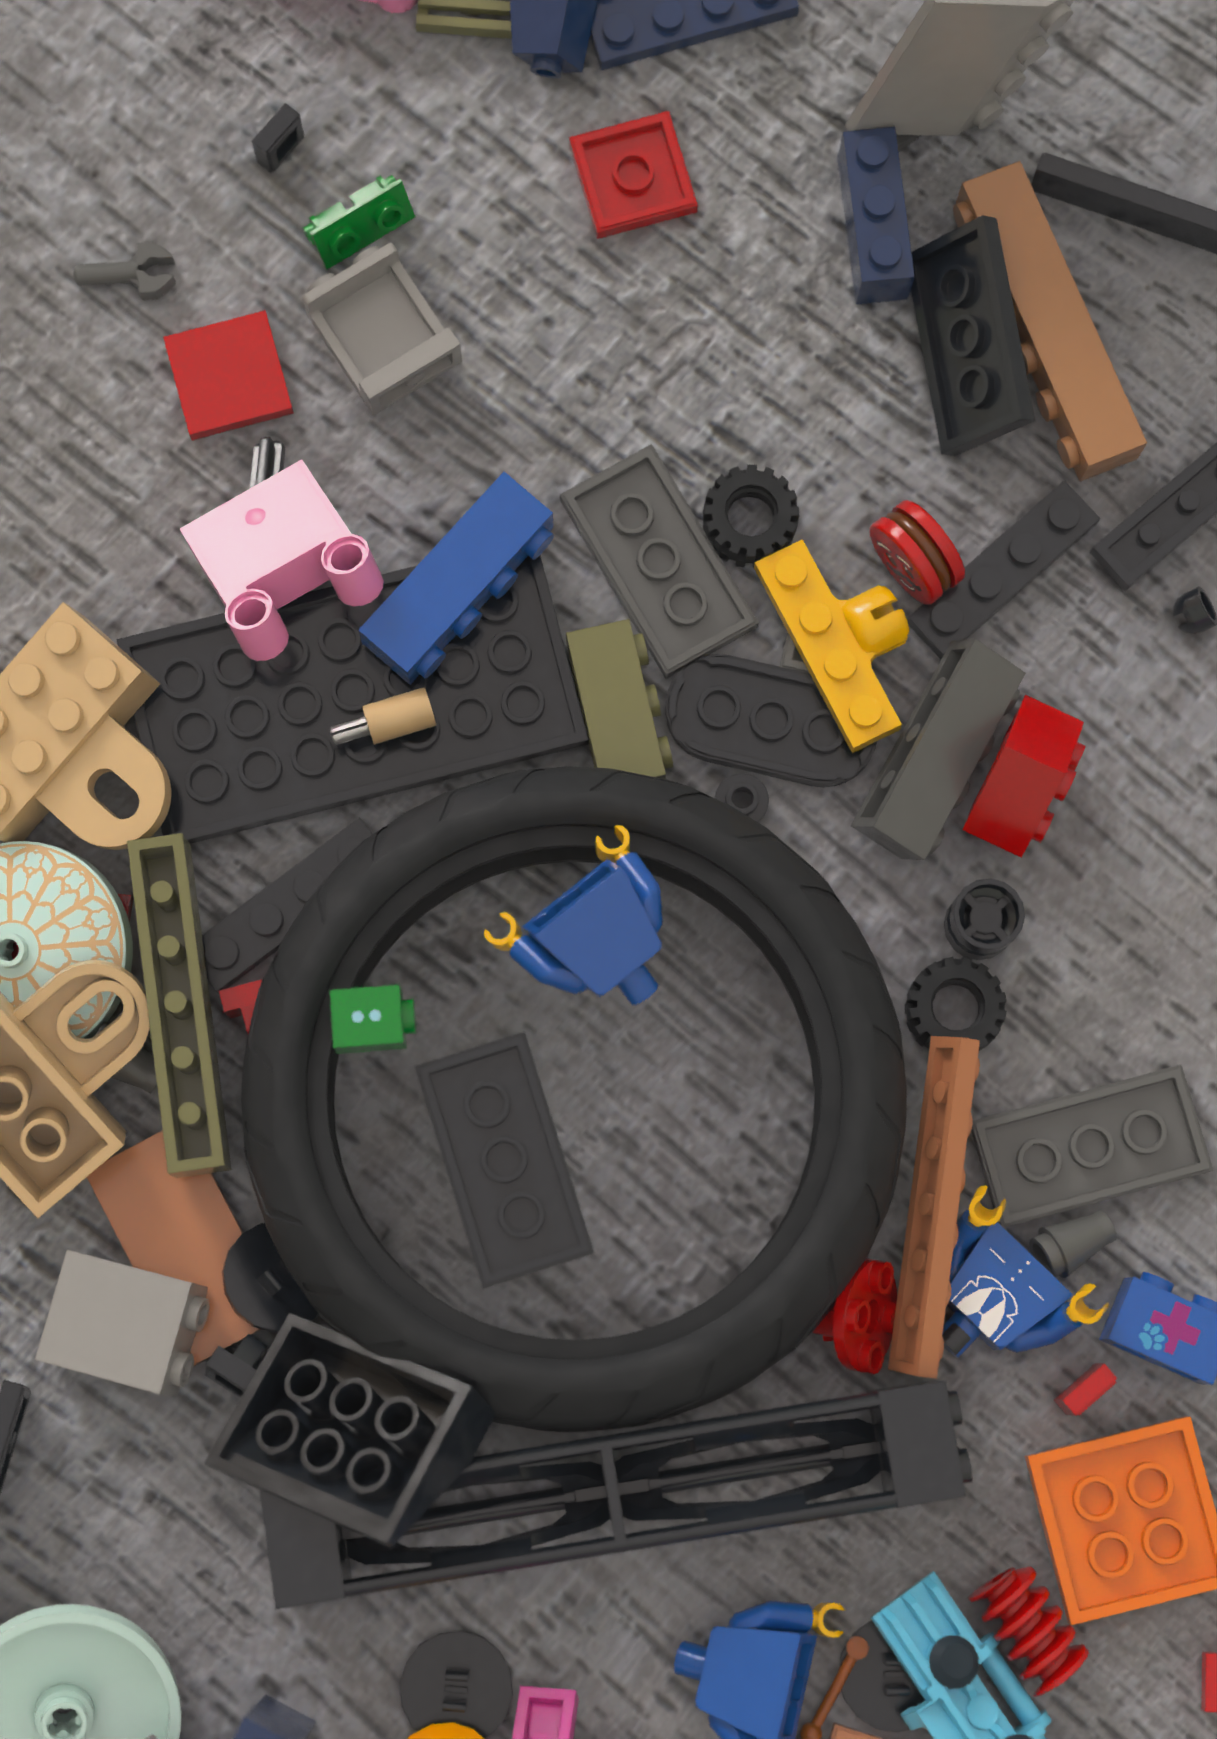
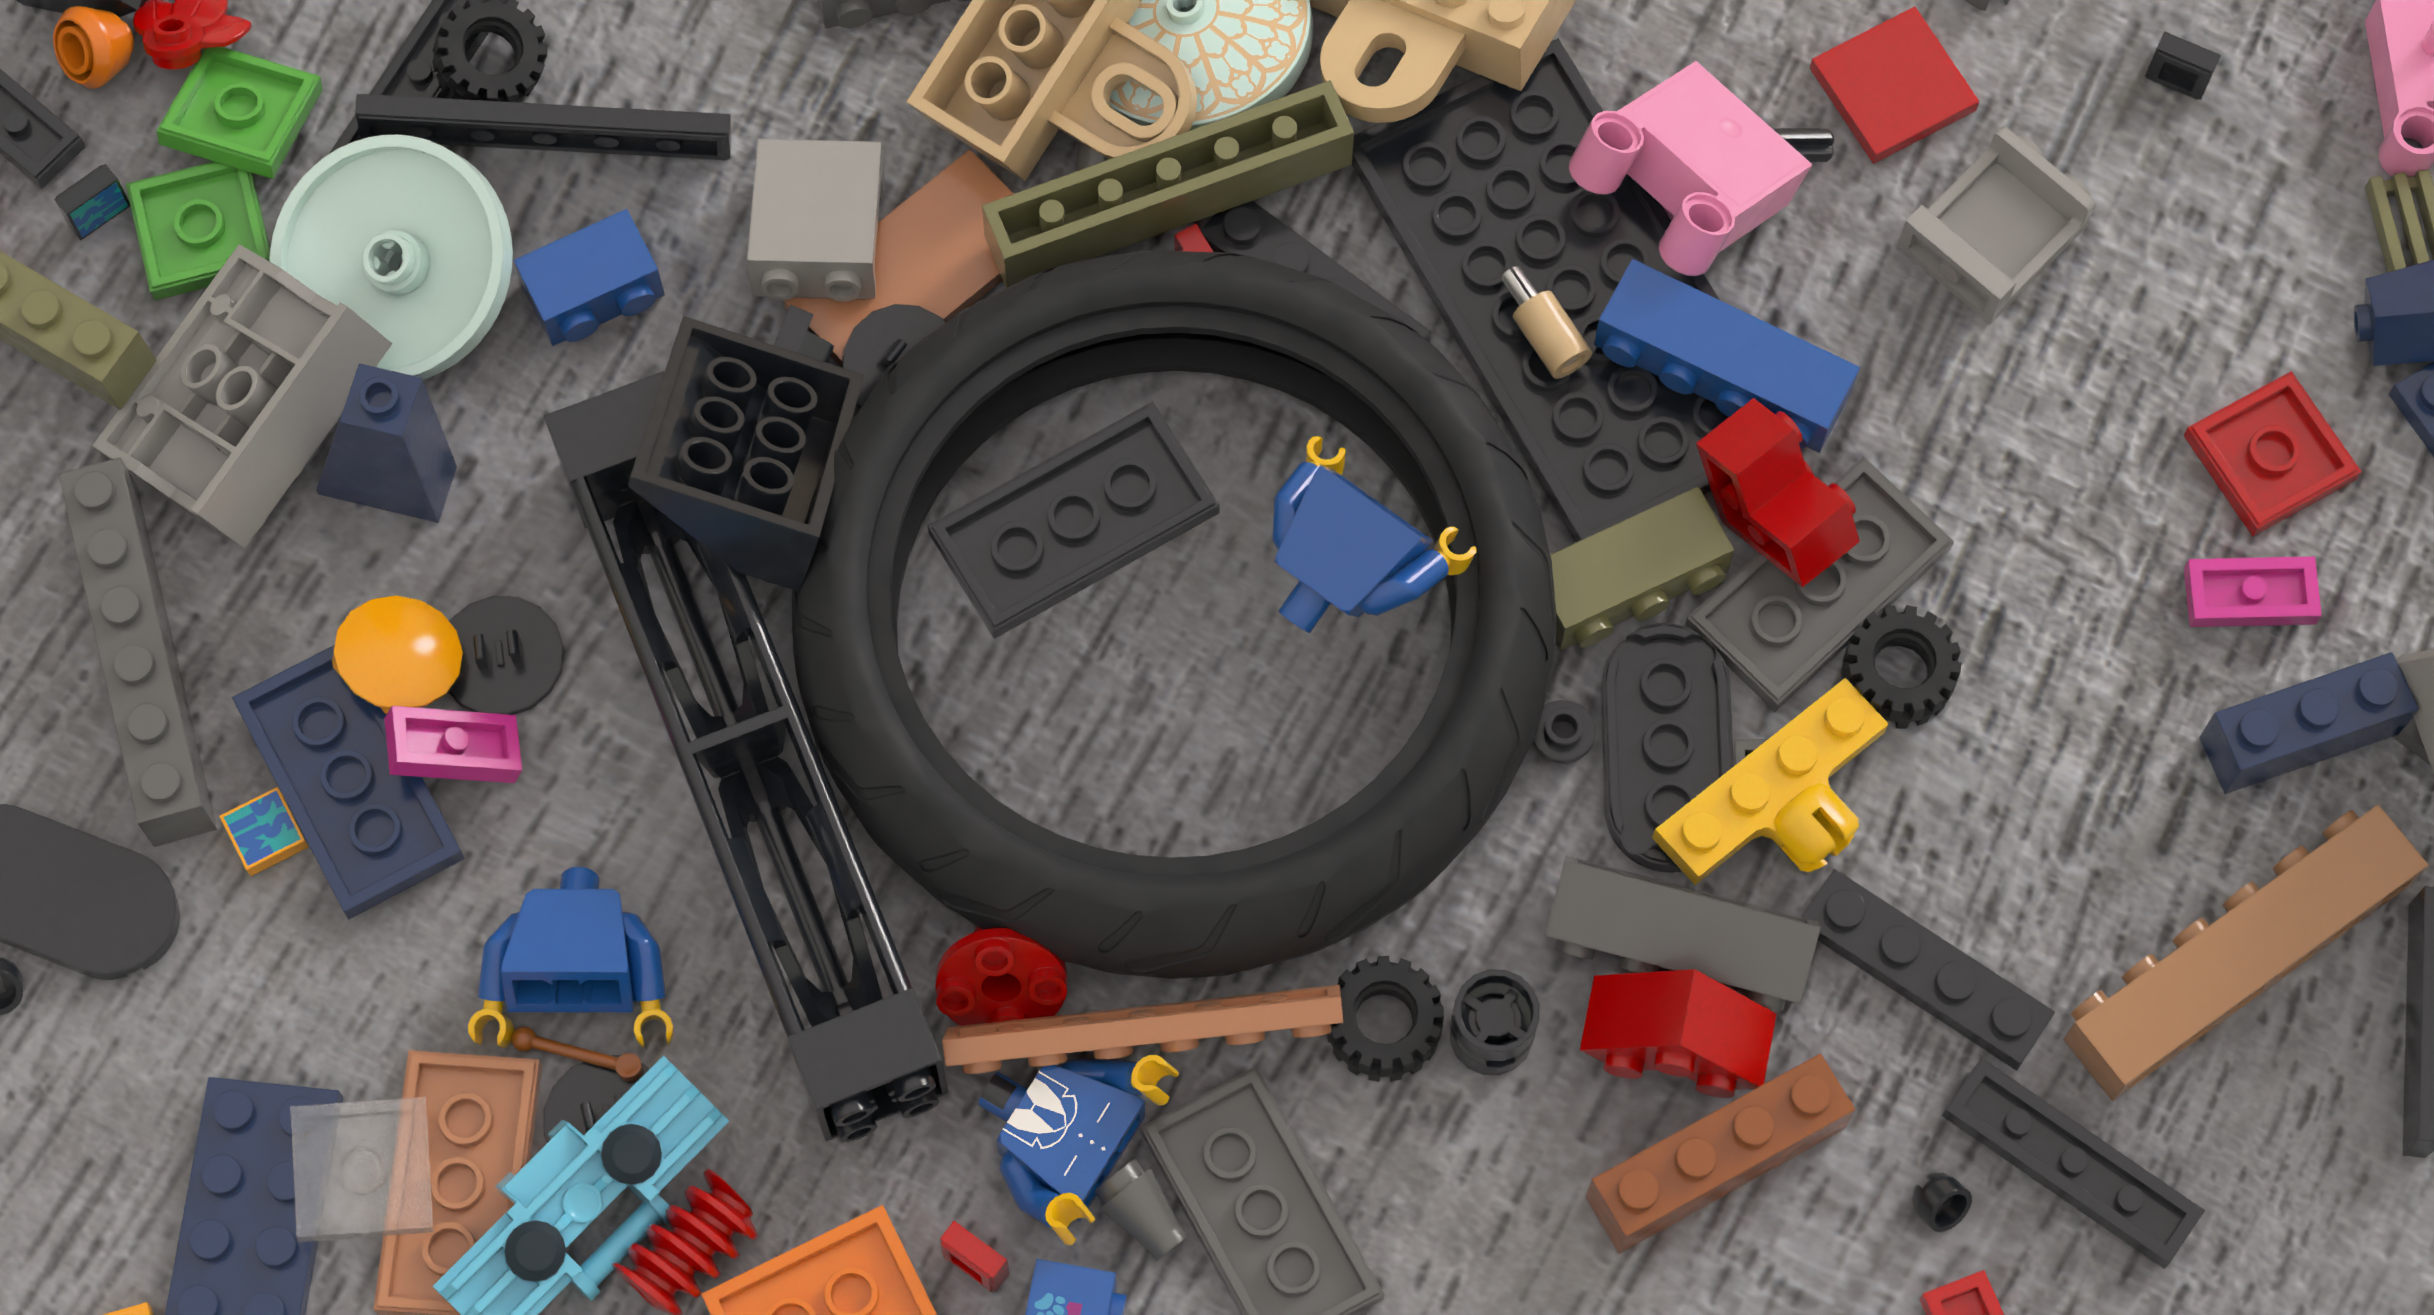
camera: 80 degrees right, 10 degrees down
green hinge [302,175,416,270] -> none
green brick [330,985,416,1054] -> none
red head [869,500,965,605] -> none
black plate [911,215,1035,456] -> none
none -> blue brick [513,209,665,346]
none -> dark orange brick [1586,1053,1856,1254]
none -> red brick [1696,398,1860,587]
none -> dark pink plate [2184,556,2322,627]

